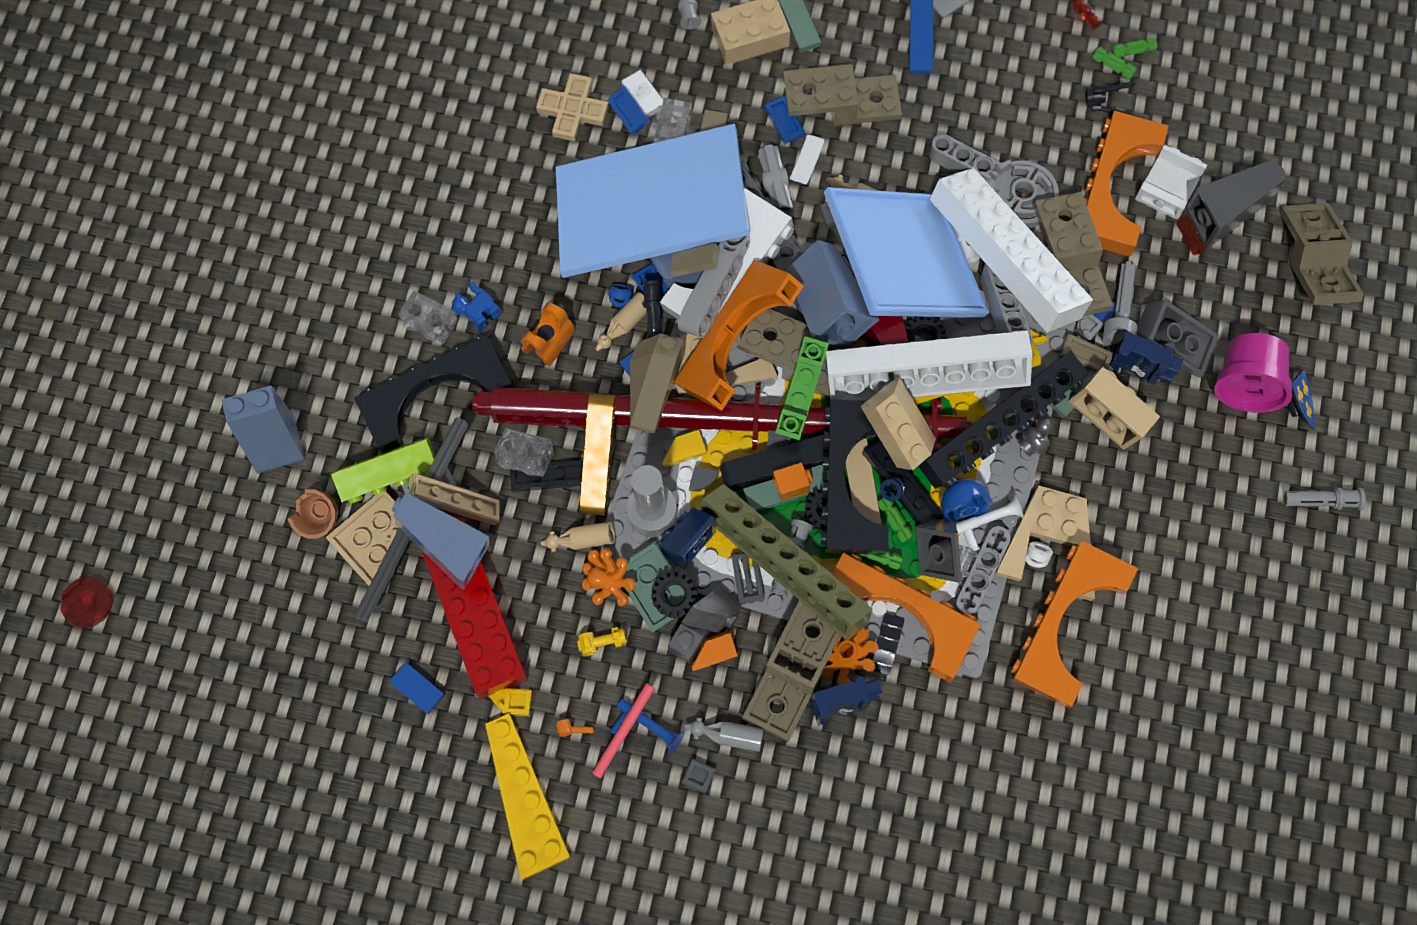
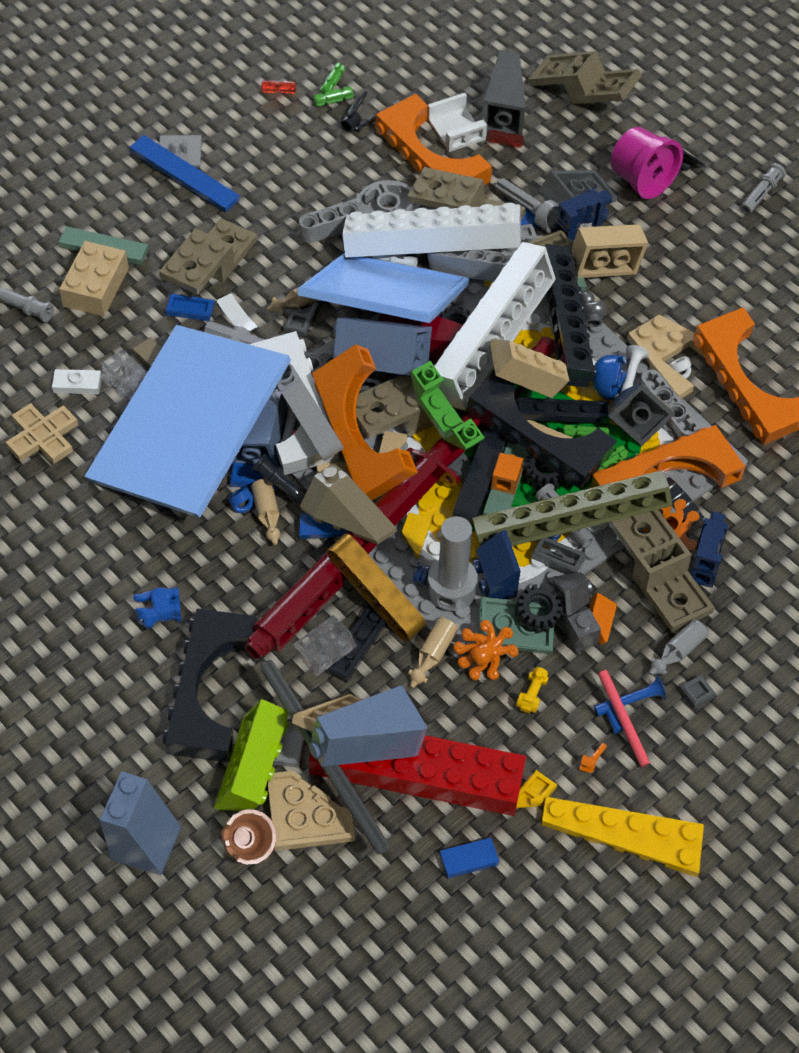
camera: 60 degrees left, 15 degrees down
clear brick [399,290,458,344] -> none
orange piece [521,302,575,366] -> none
blue tile [607,85,651,136] -> none
dark tan tile [670,243,719,277] -> none
dark blue bush [880,477,906,501] -> none

